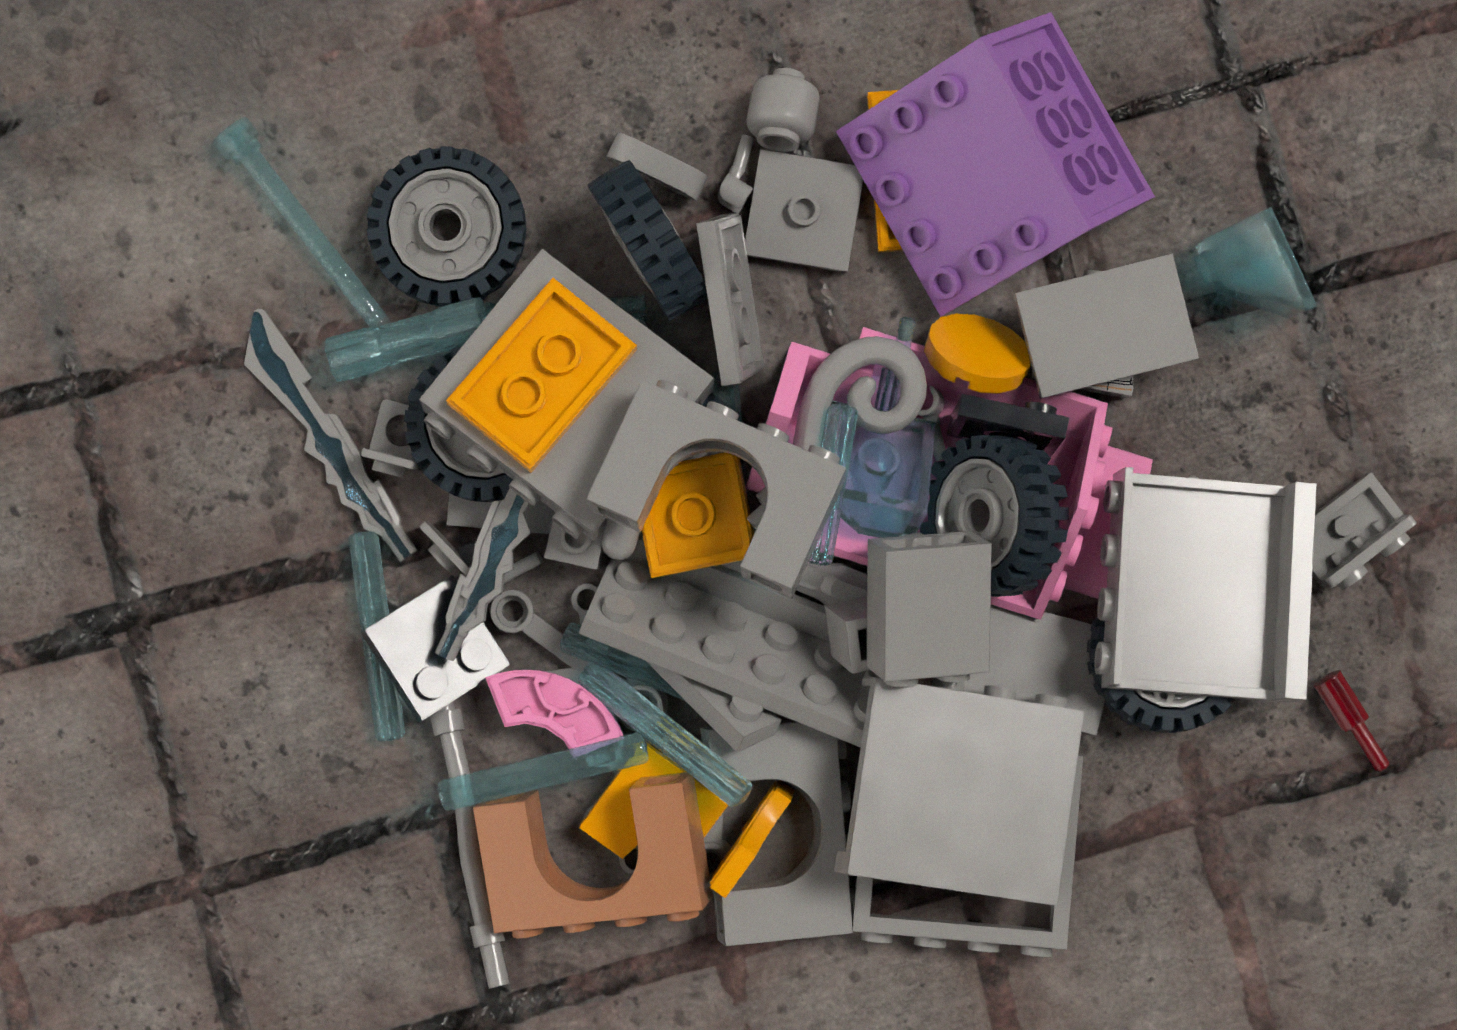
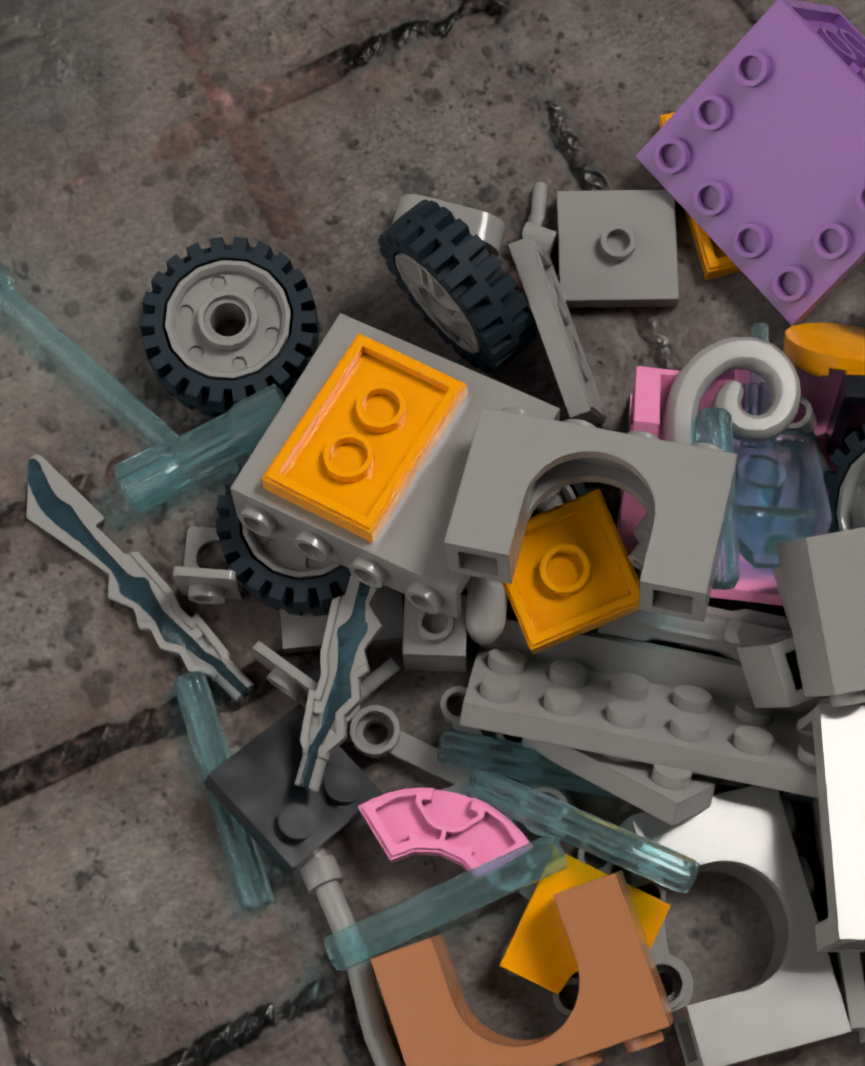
camera: 10 degrees left, 15 degrees down
light orange tile [709,780,794,898] -> none
light grey head [746,68,820,152] -> none

